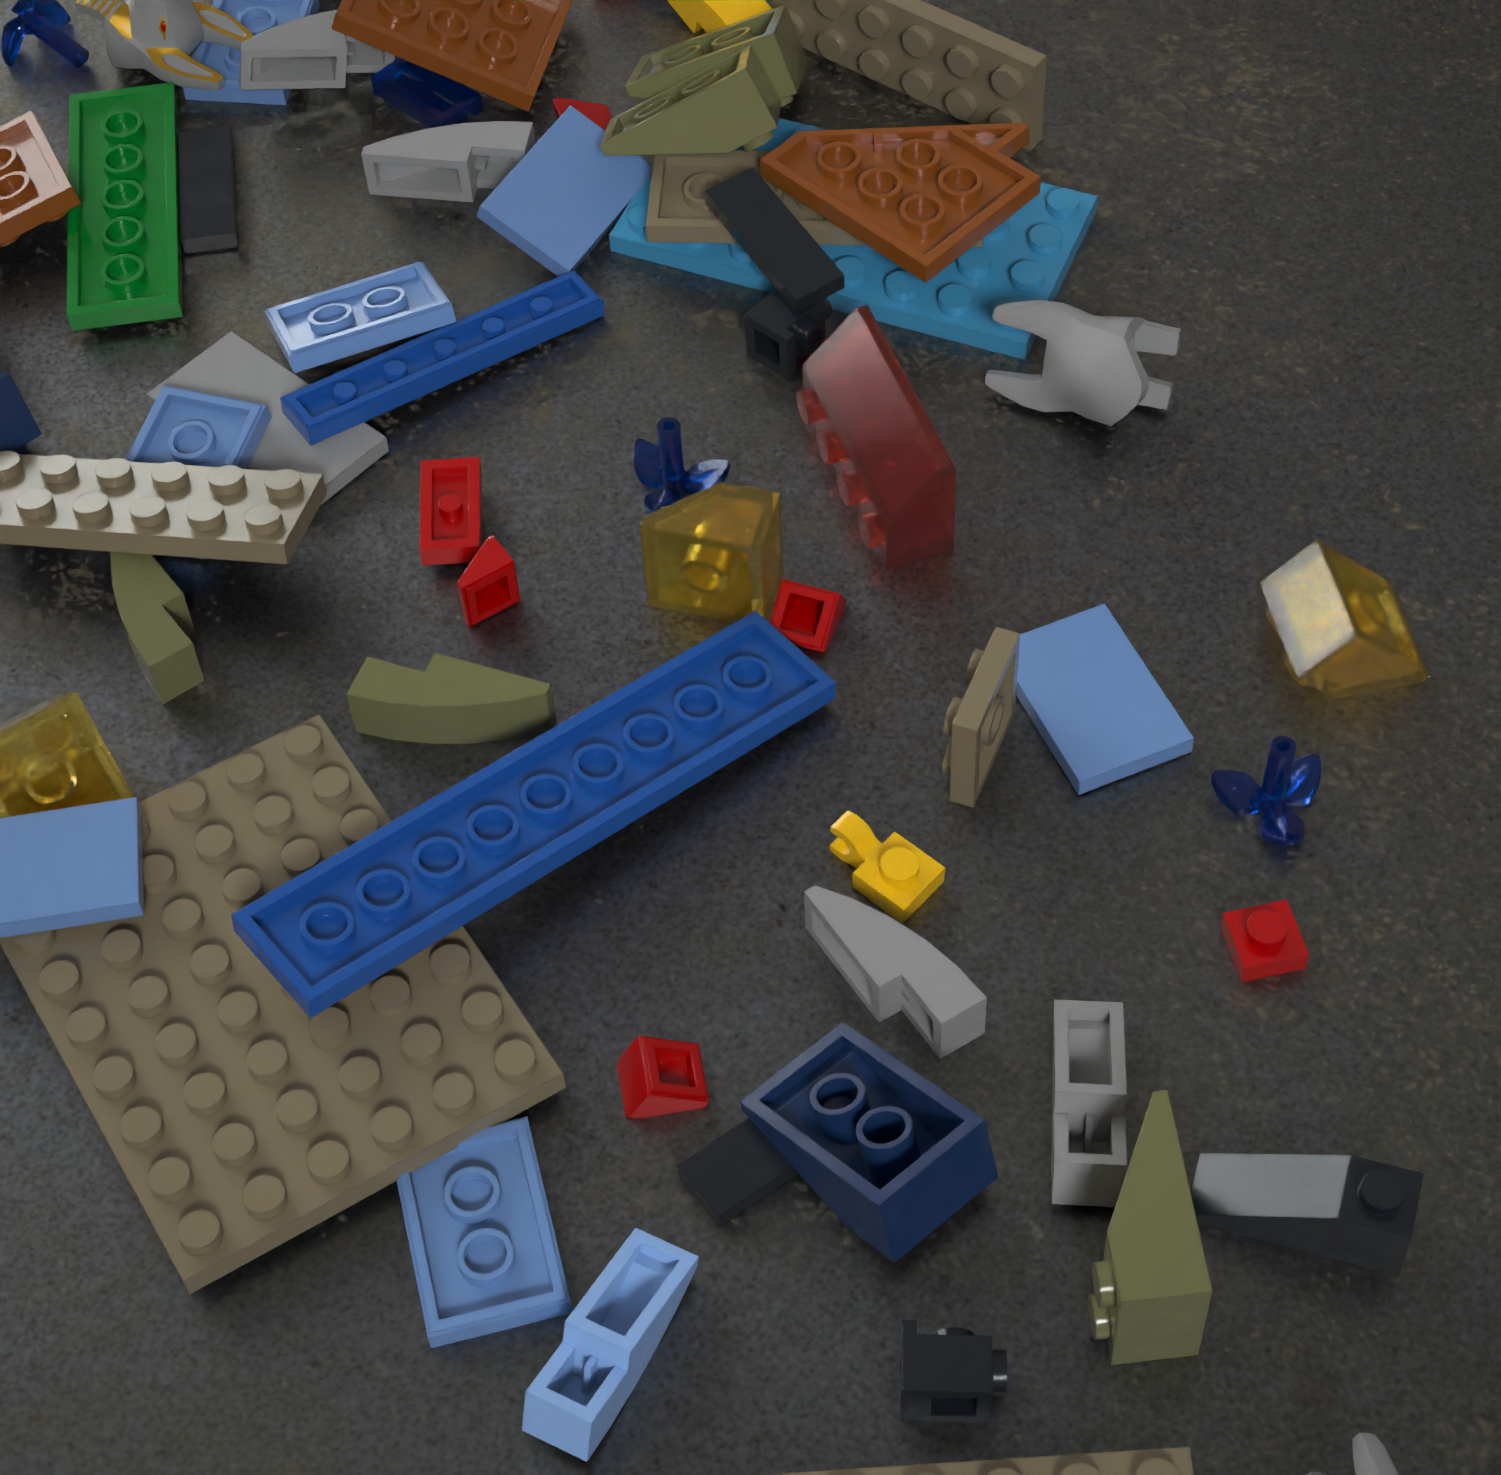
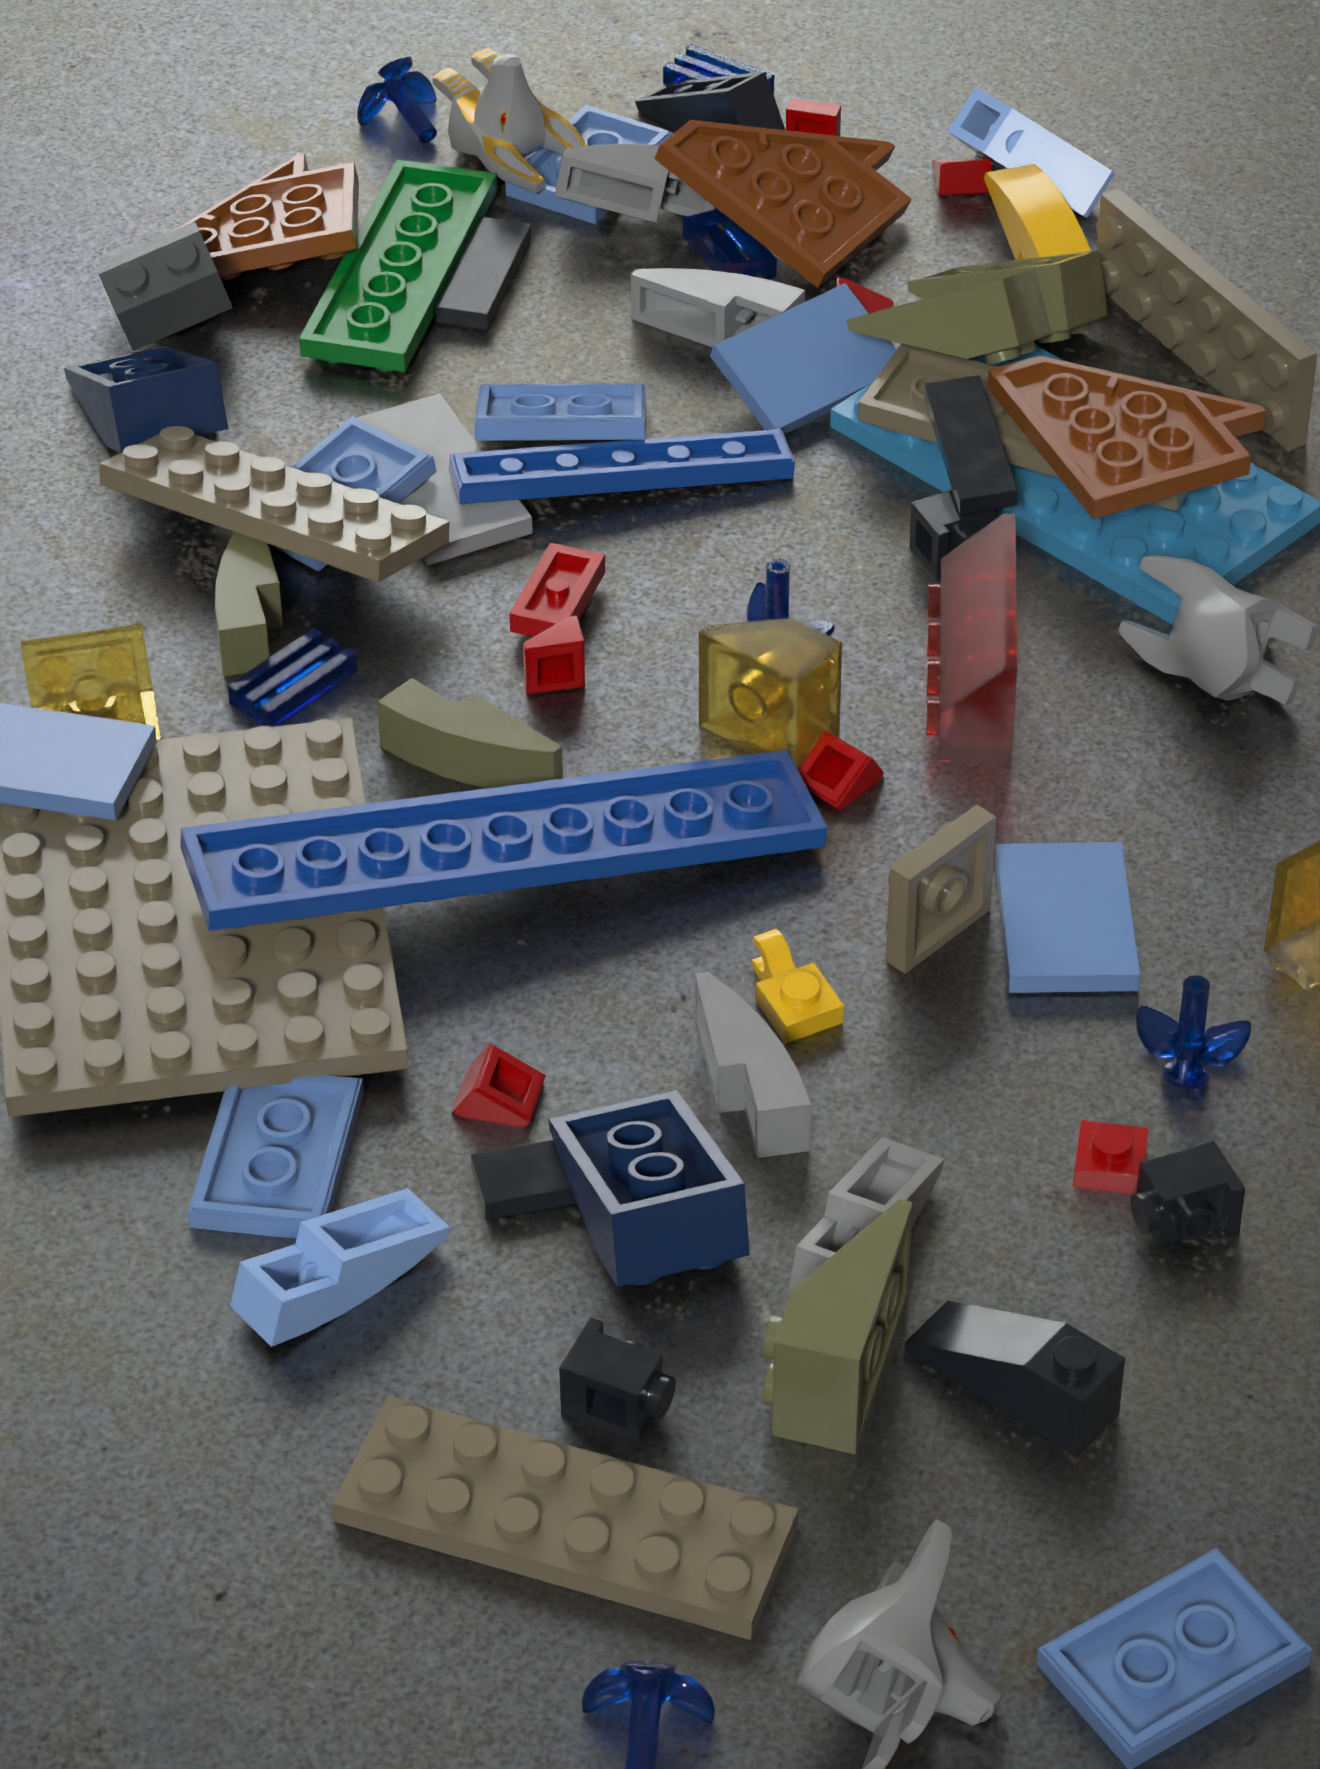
camera: 20 degrees right, 10 degrees down
none -> clear blue tile [228,628,357,727]
none -> black brick [1130,1141,1245,1248]

